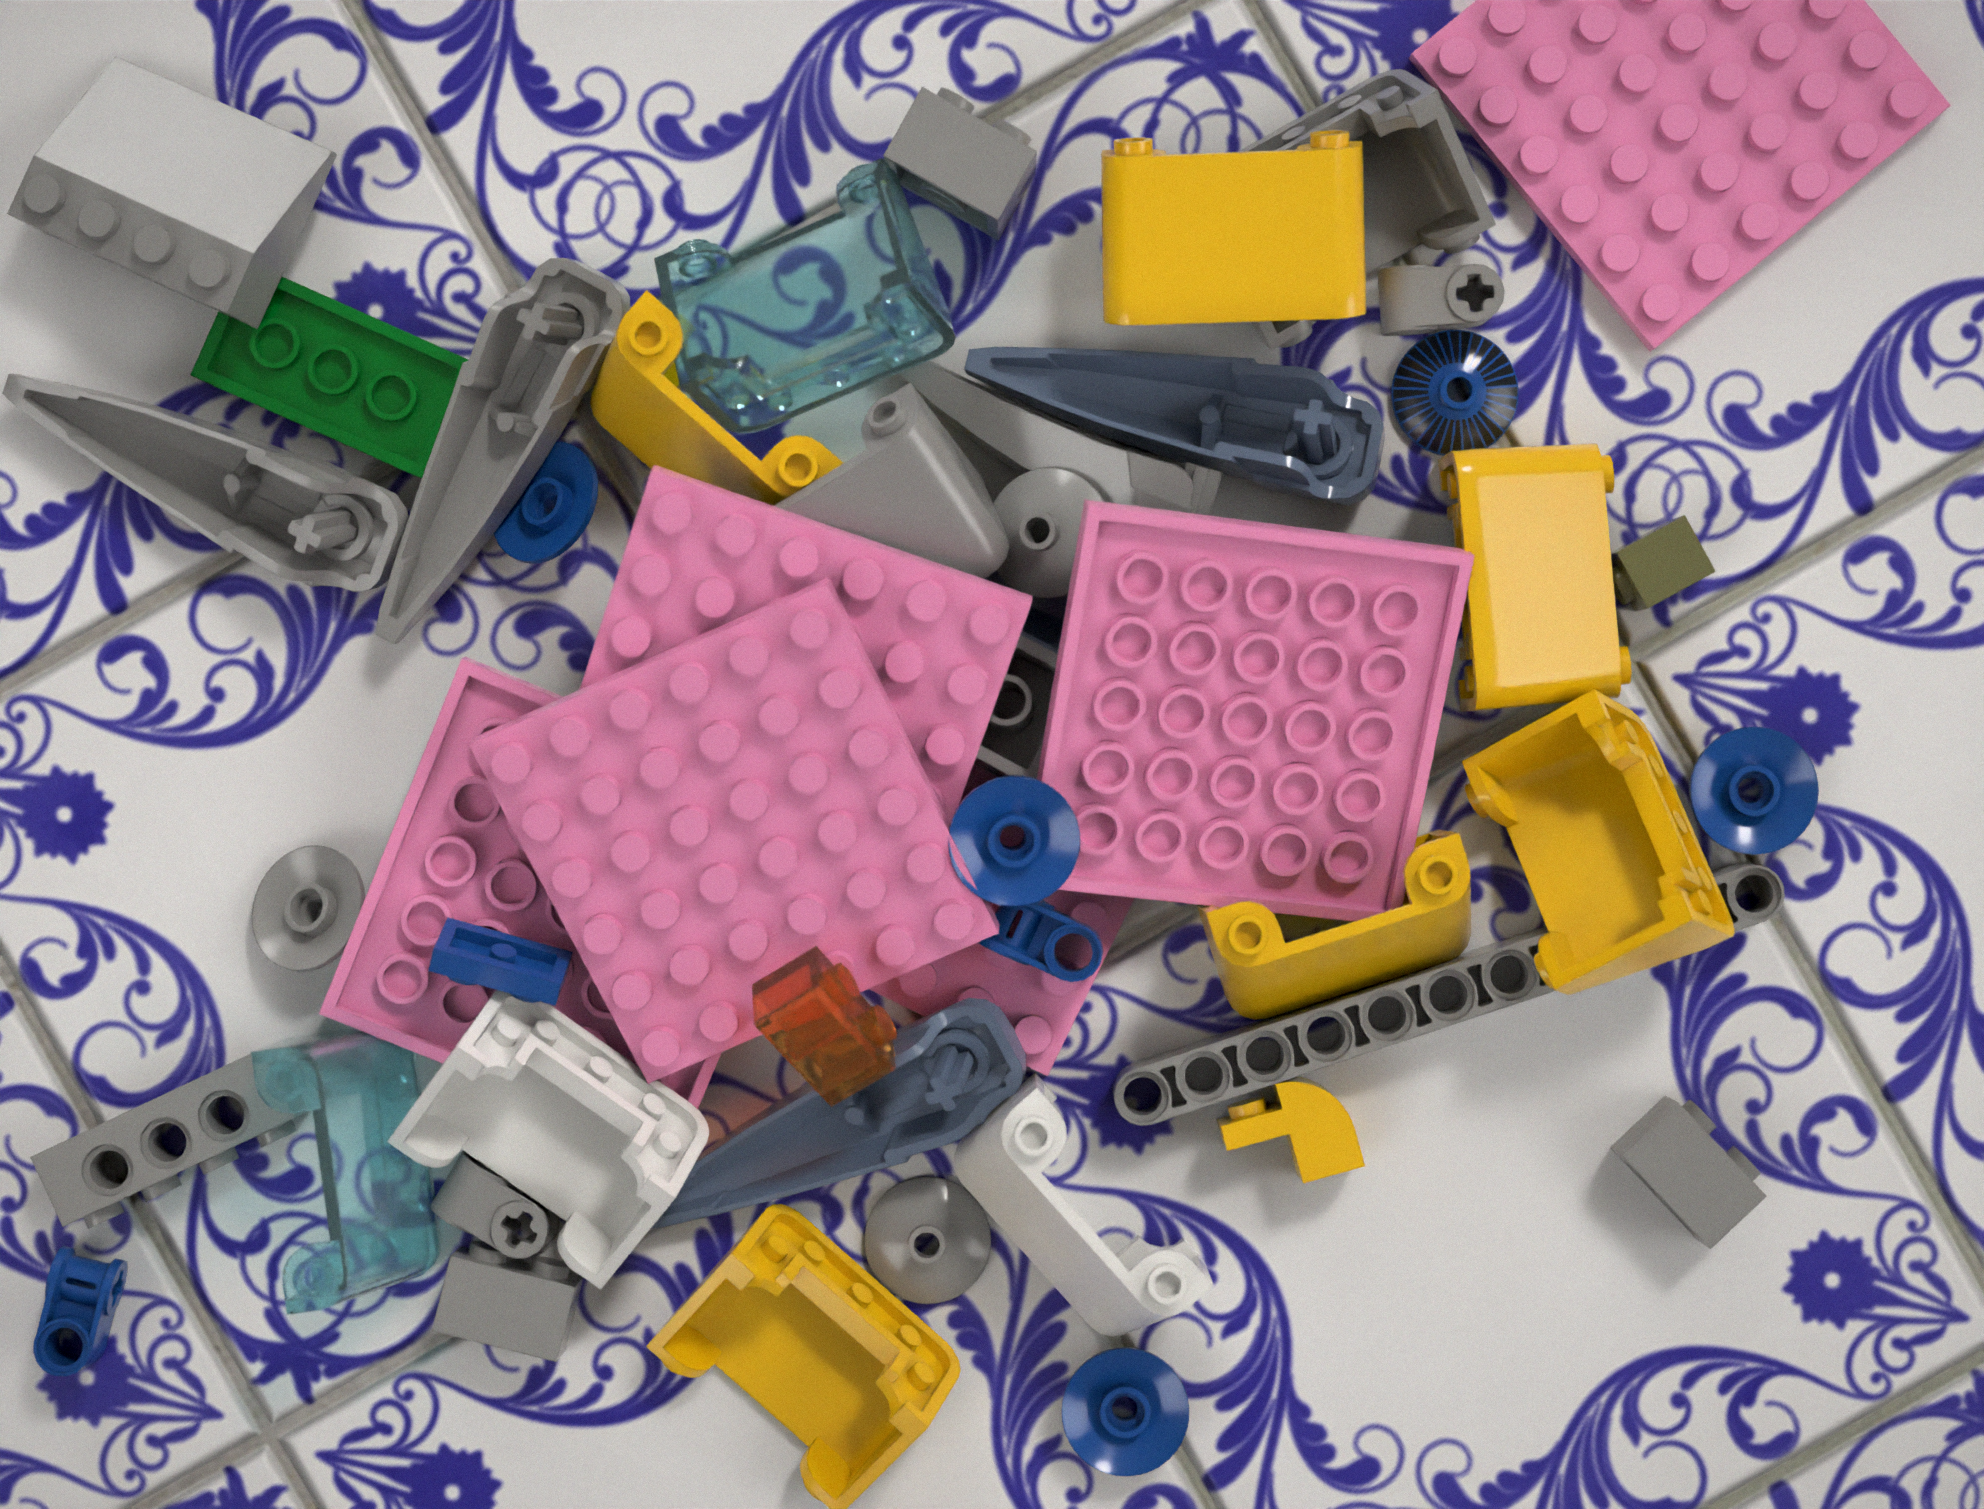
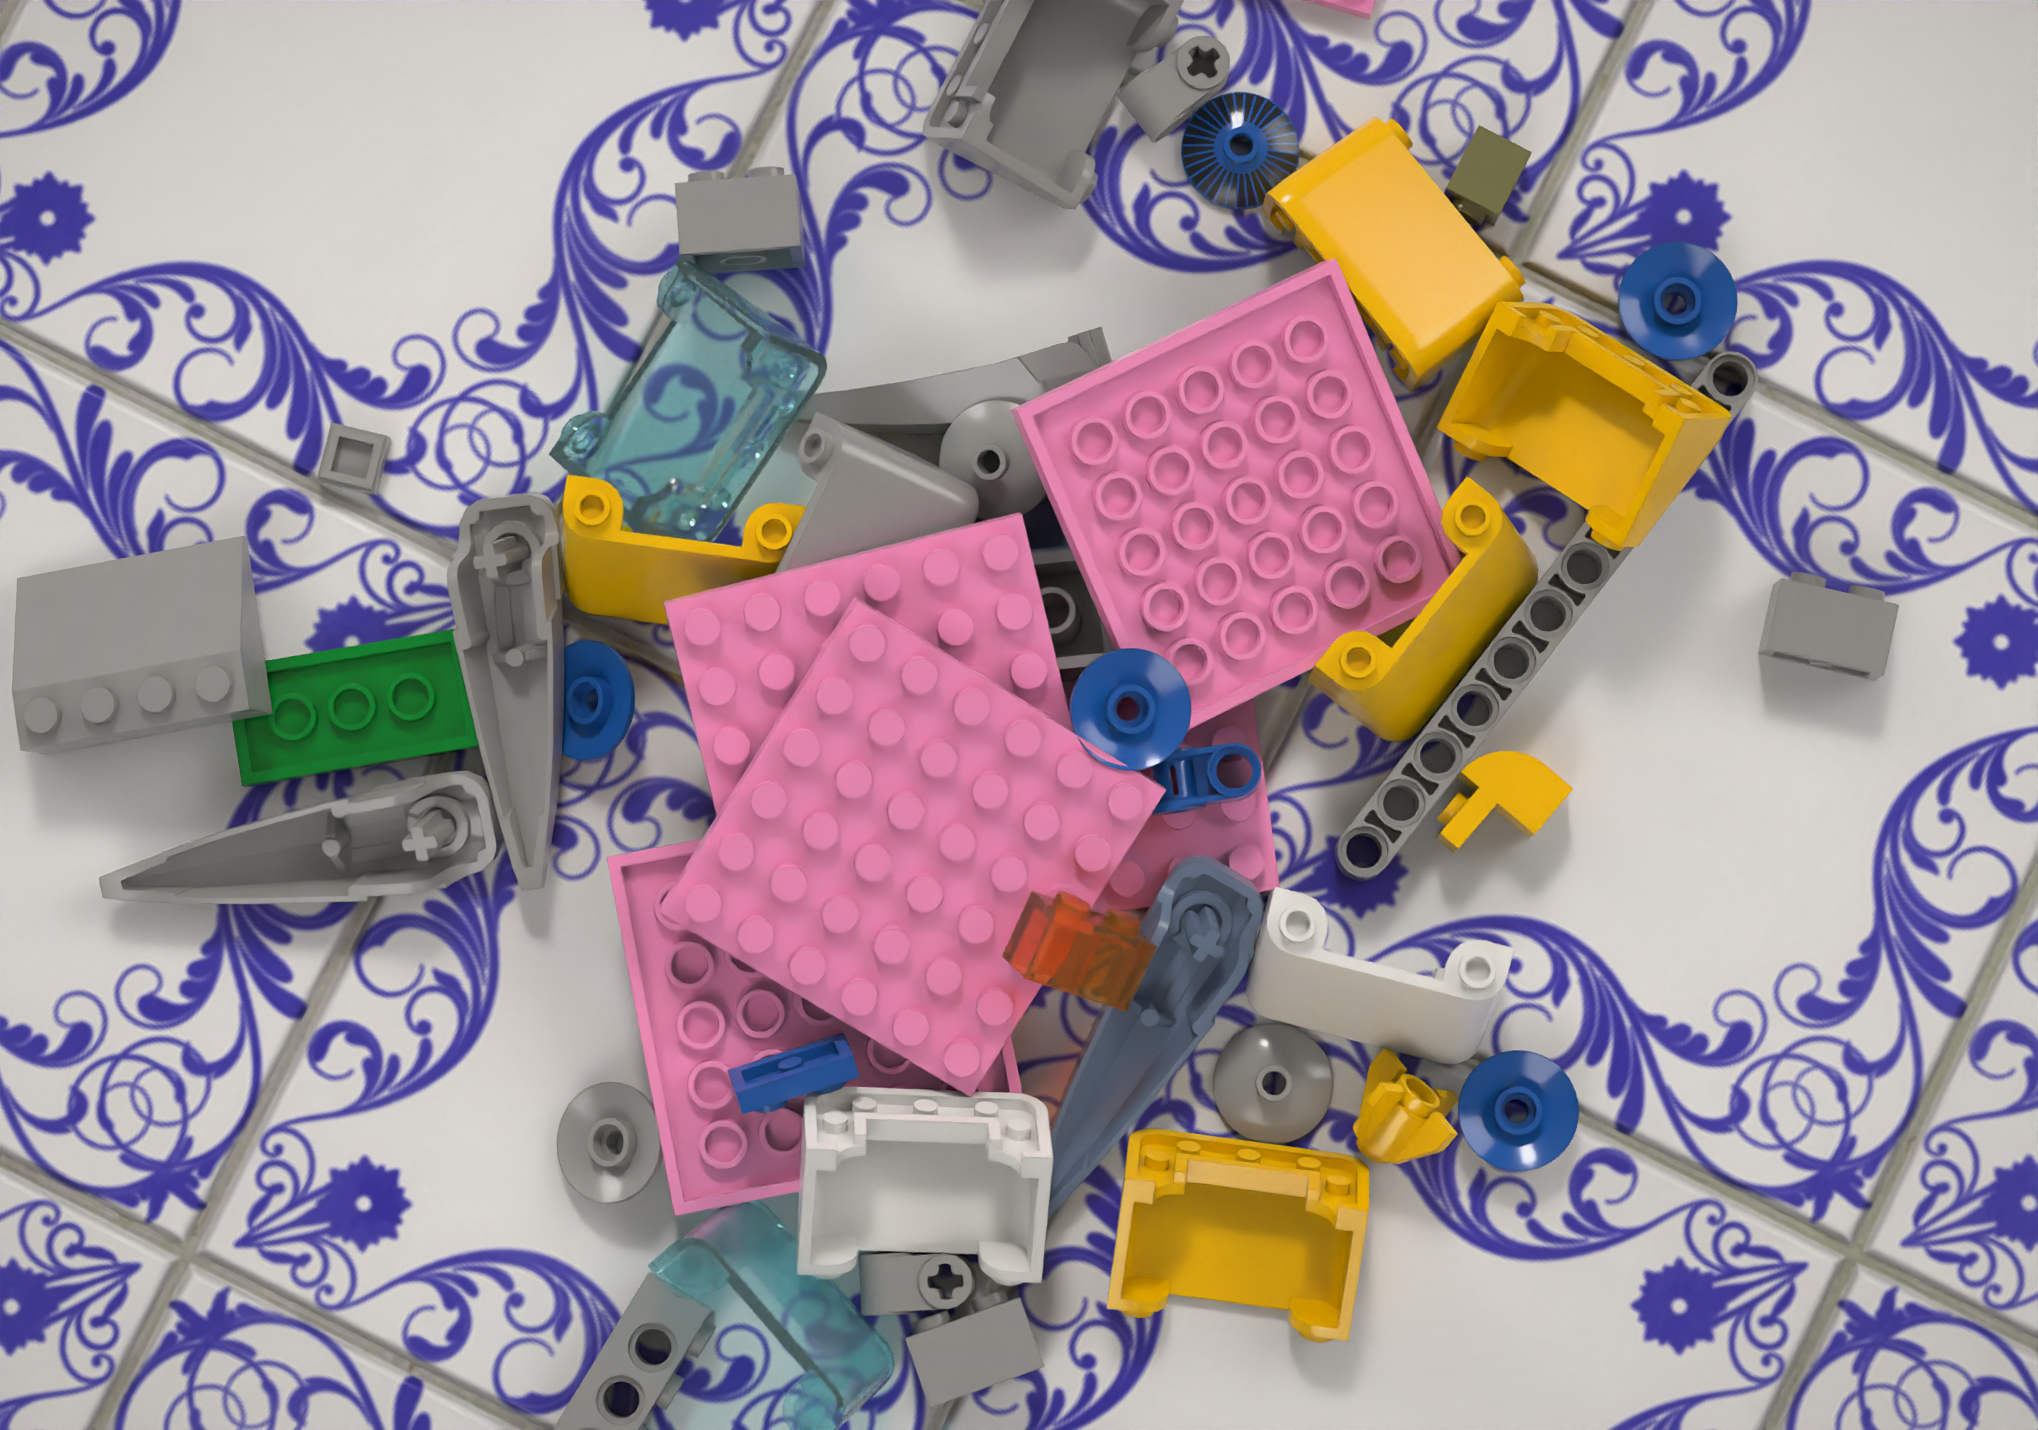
camera: 30 degrees left, 5 degrees down
sand blue piece [964,347,1385,505] -> none
yellow windscreen [1101,130,1366,325] -> none
none -> light grey tile [316,422,391,496]
none -> yellow brick [1353,1048,1459,1164]

